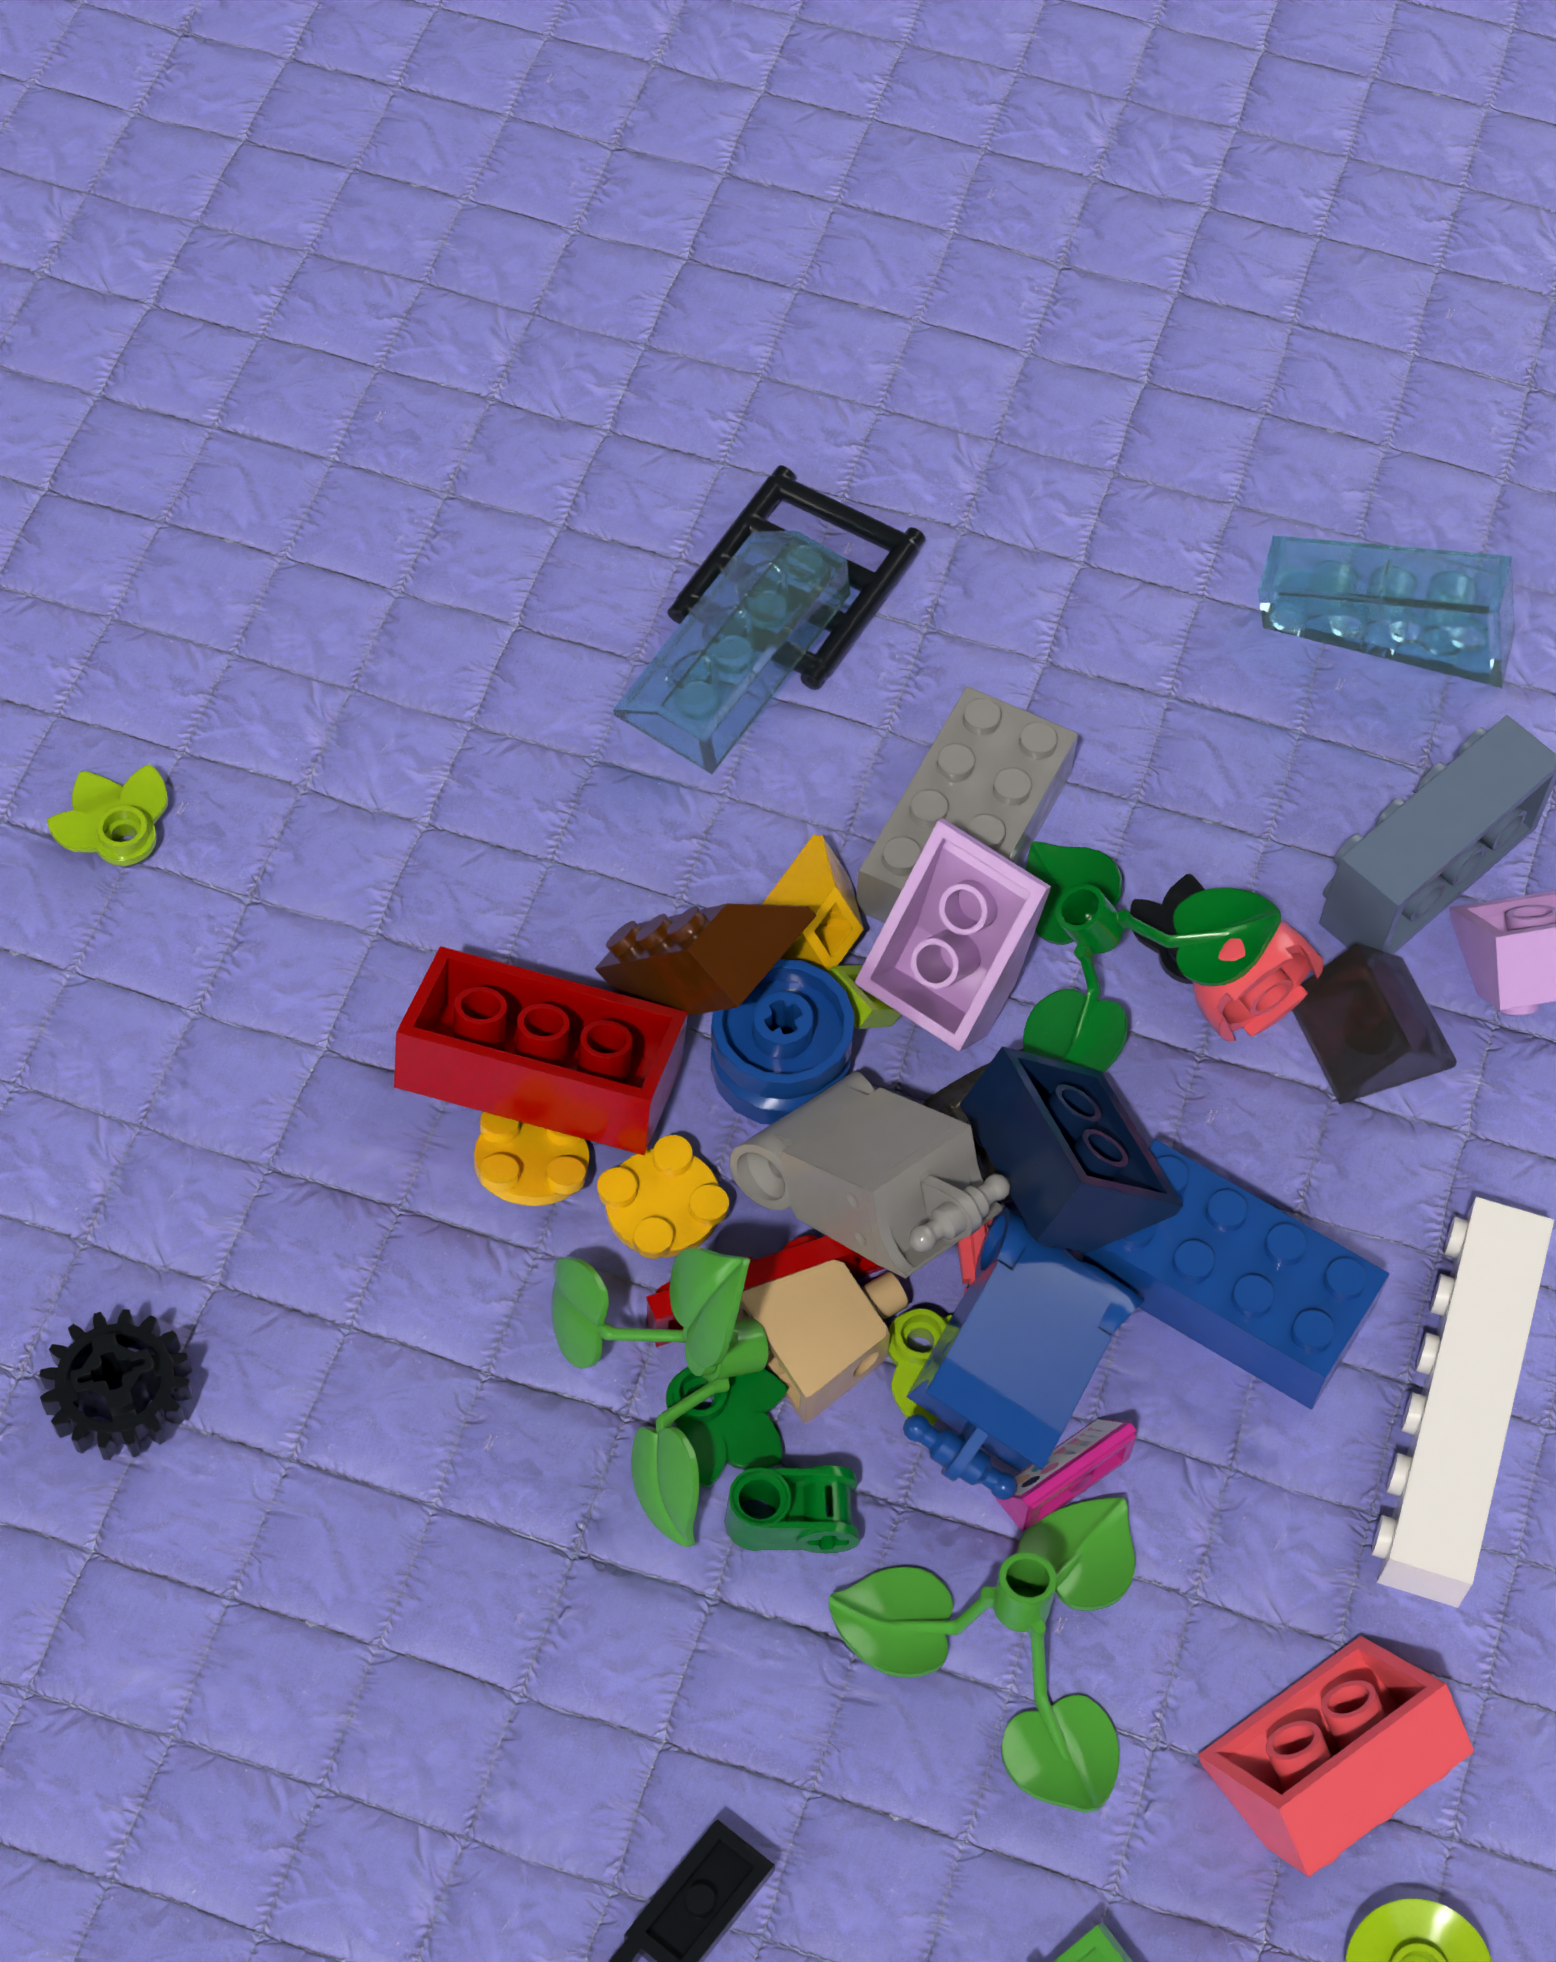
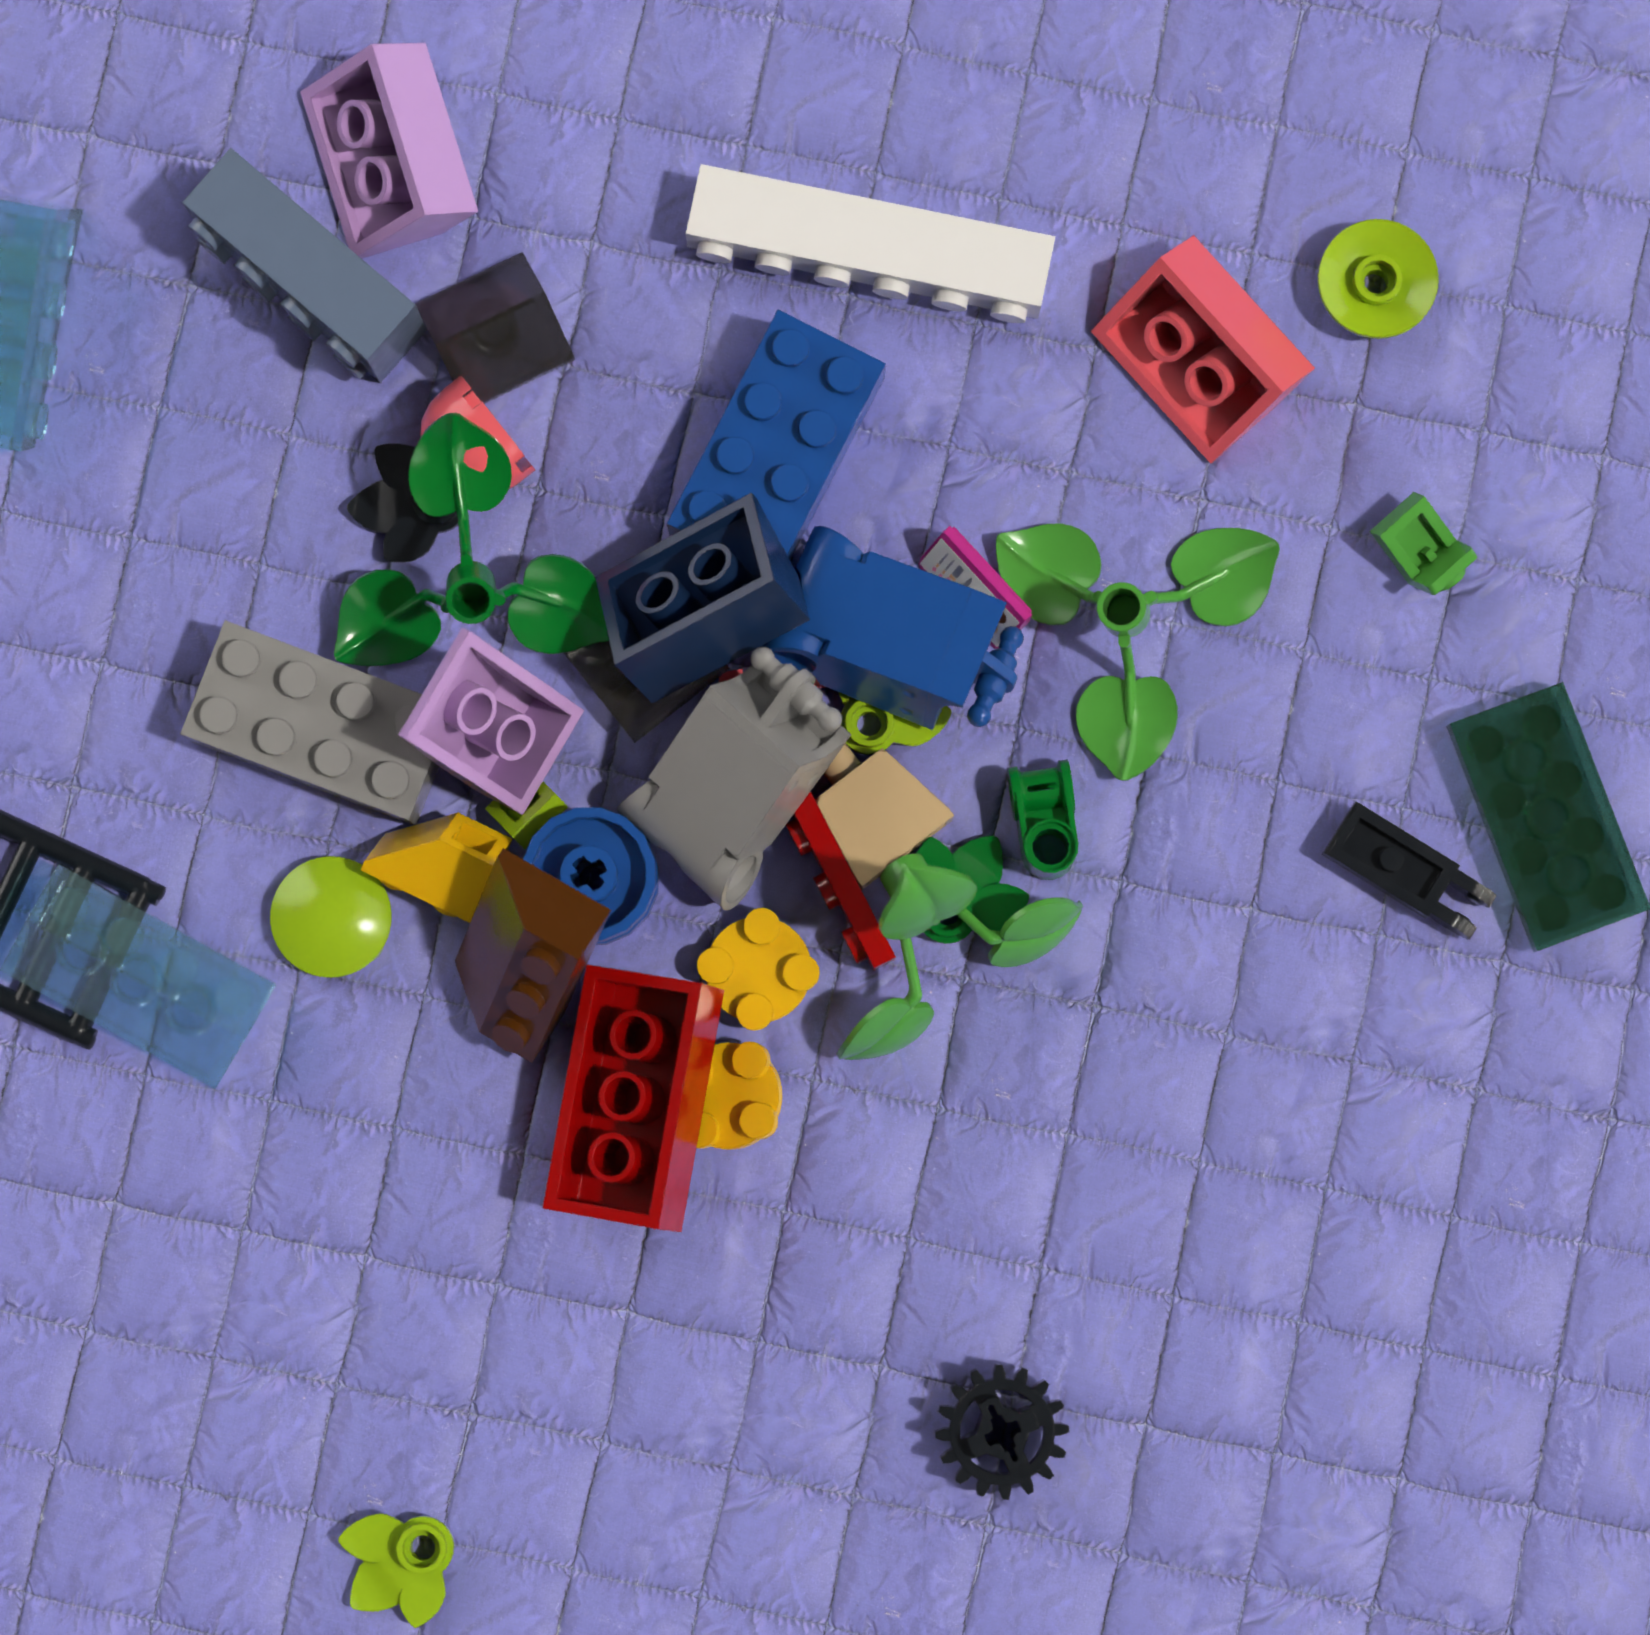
camera: 95 degrees left, 25 degrees up
none -> lime dish [270,856,392,978]

